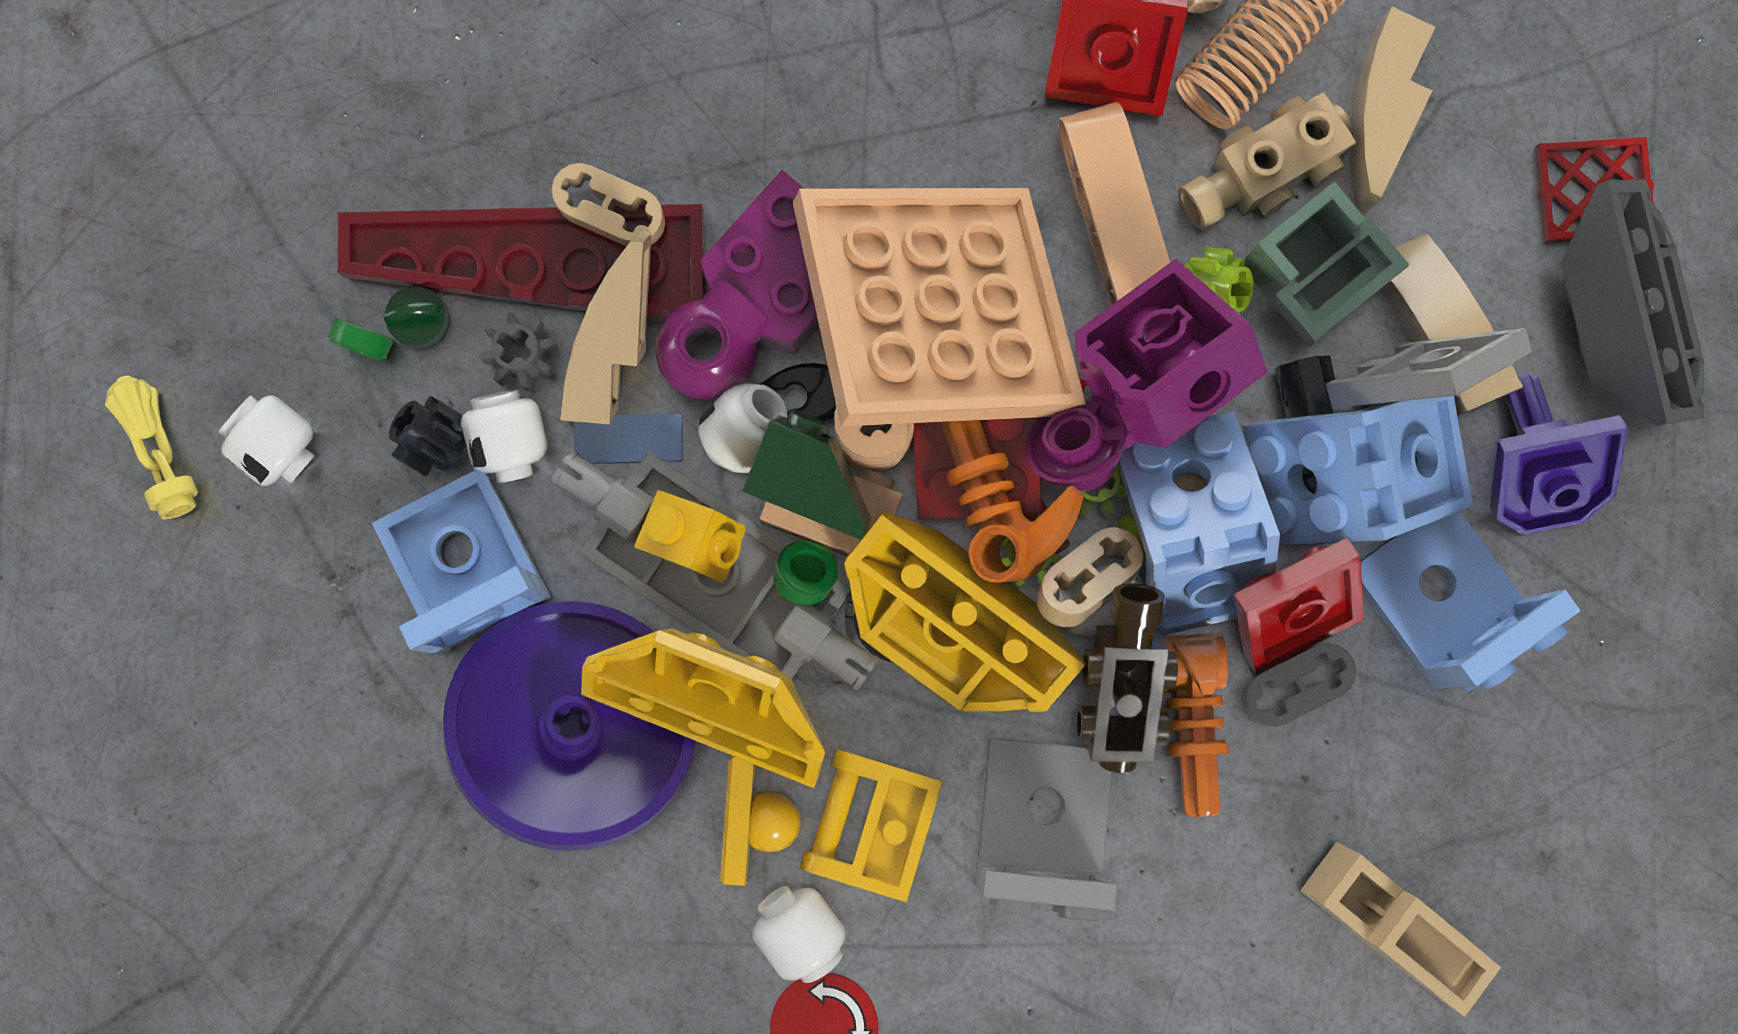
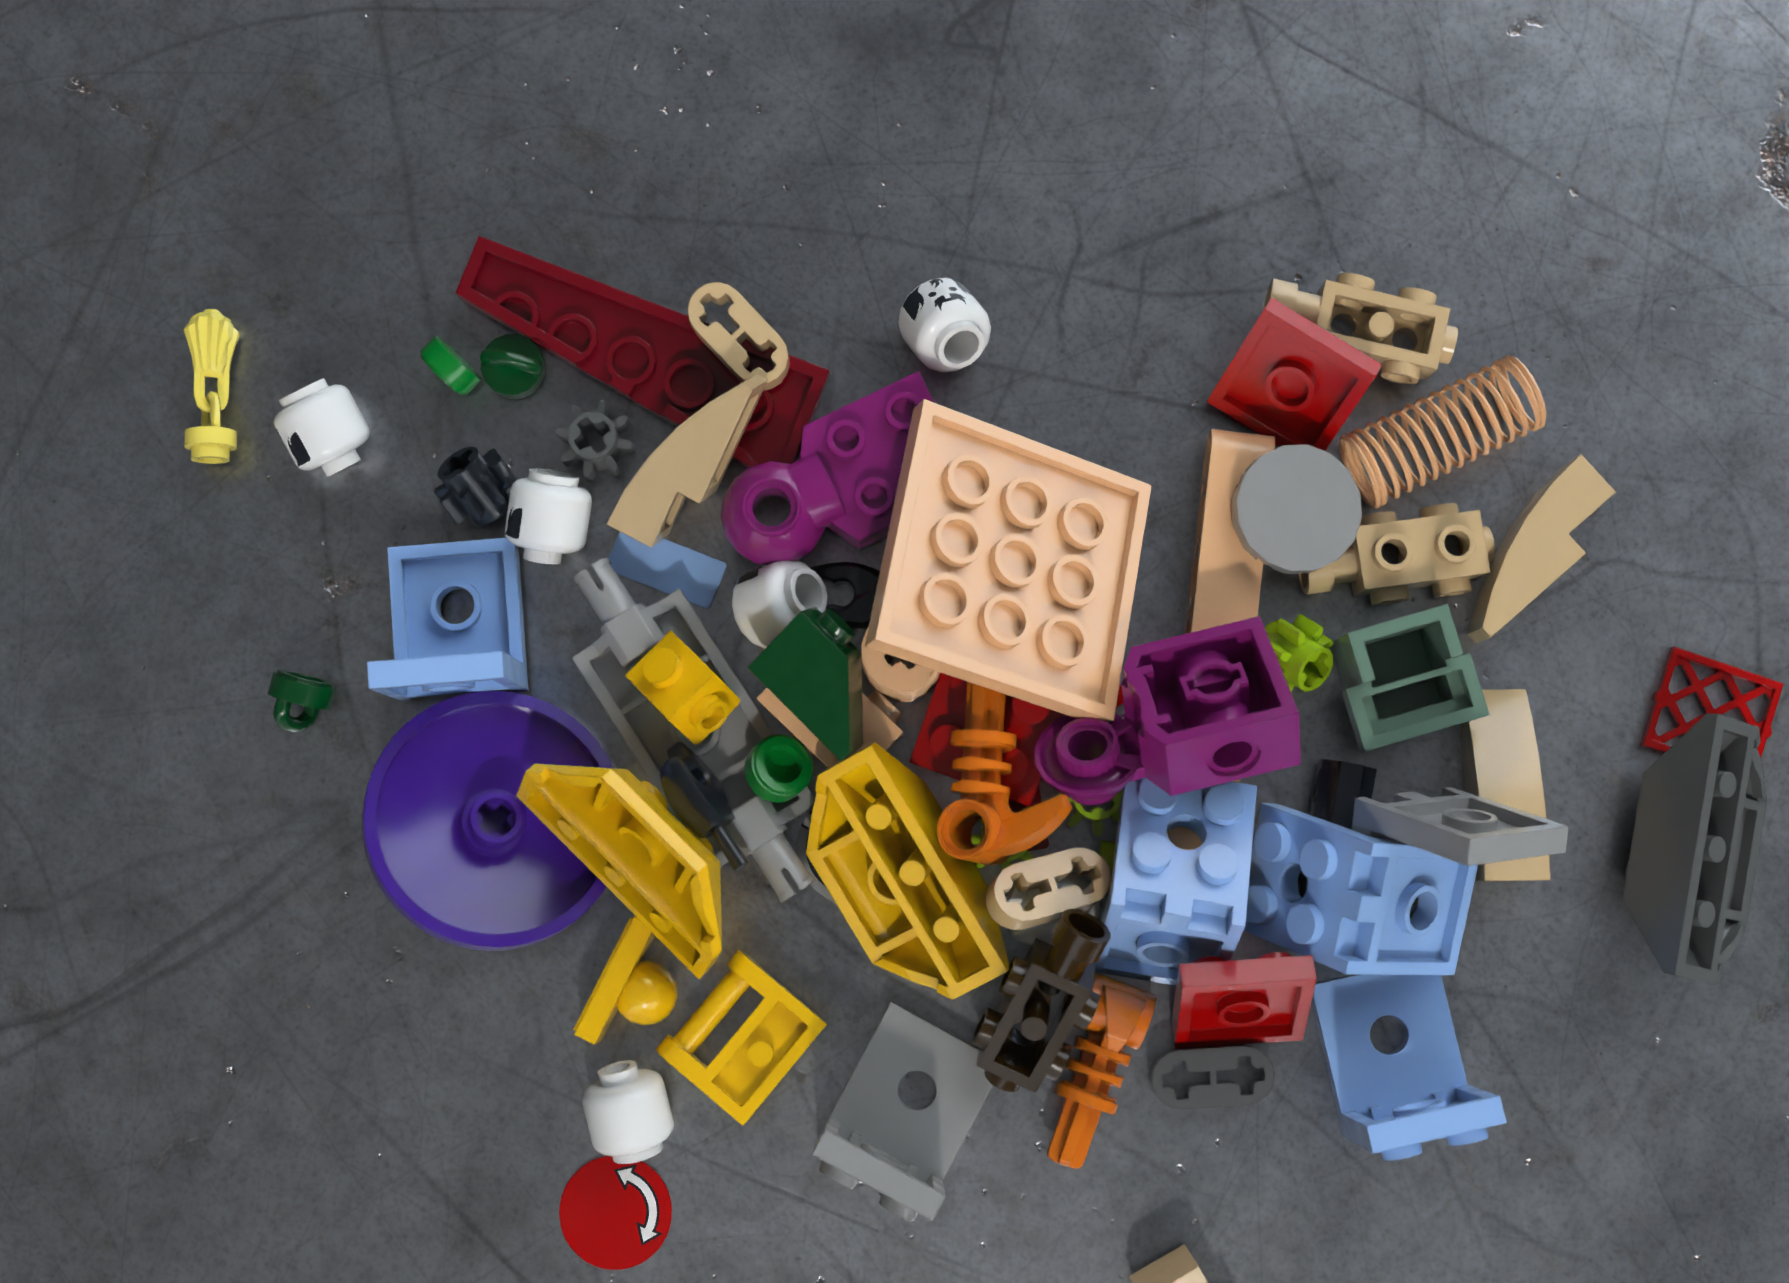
camera: 25 degrees right, 0 degrees up
dark purple piece [1490,373,1628,535] -> none
none -> dark green tile [267,669,336,733]
none -> black hand [660,742,749,871]
none -> white head [898,278,991,373]
none -> light grey tile [1231,444,1362,574]

